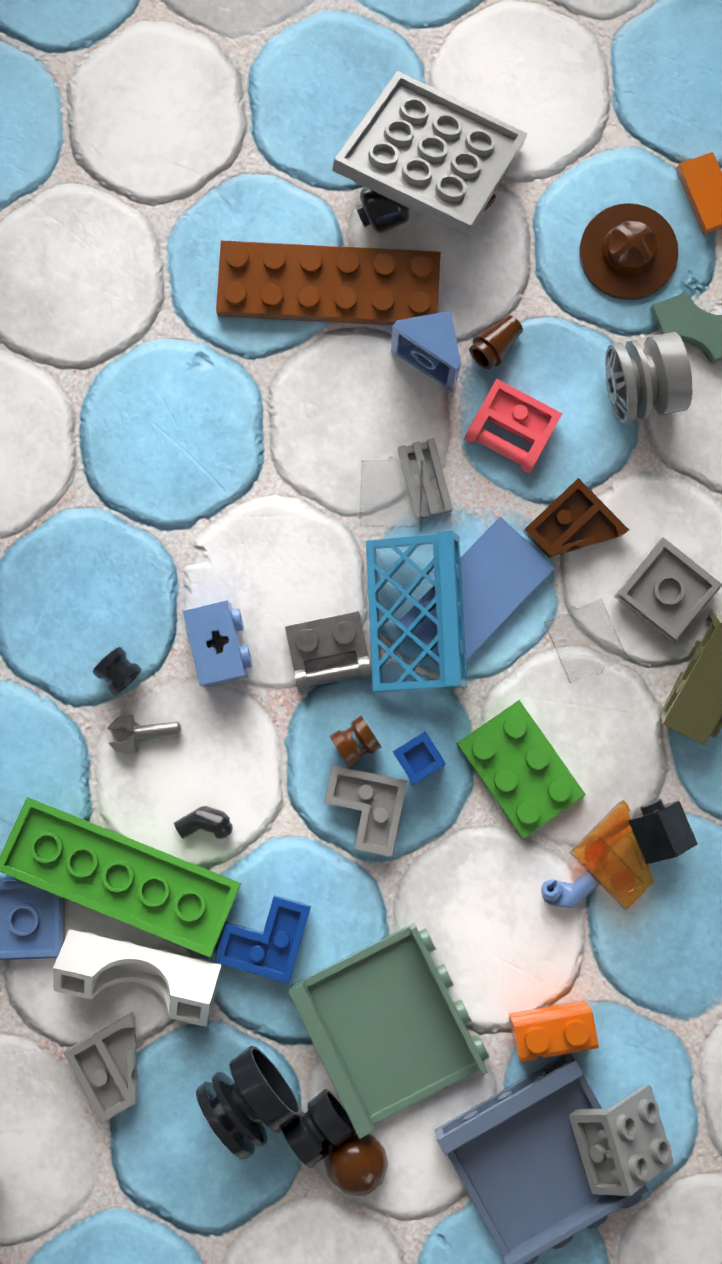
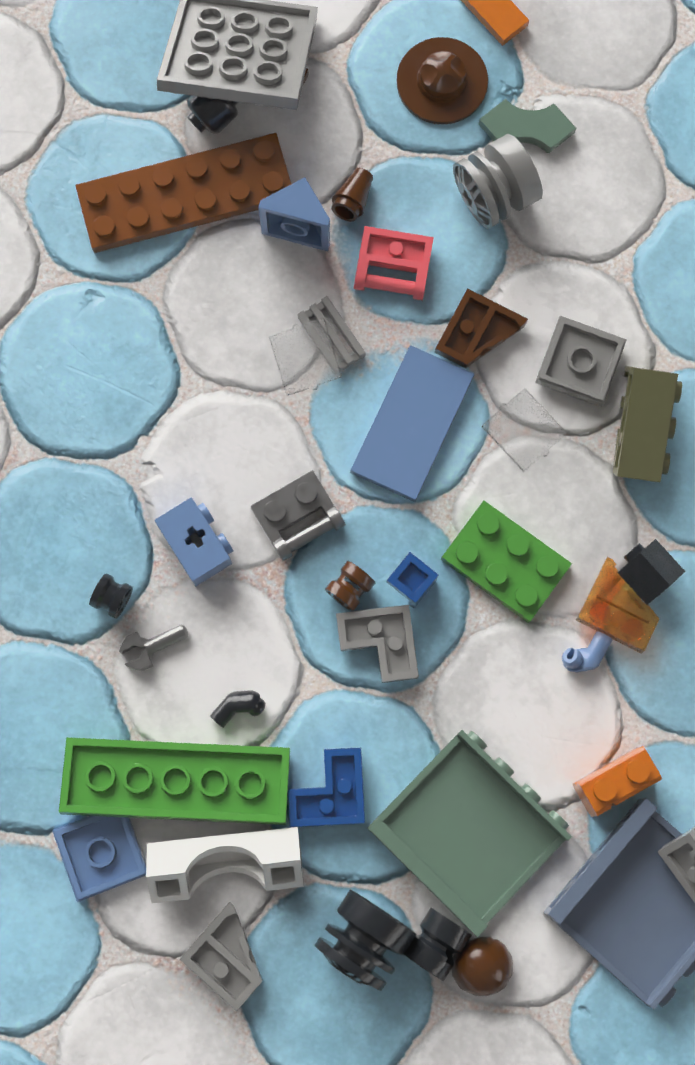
camera: 25 degrees left, 5 degrees down
dark azure fence [366,531,468,692] -> none

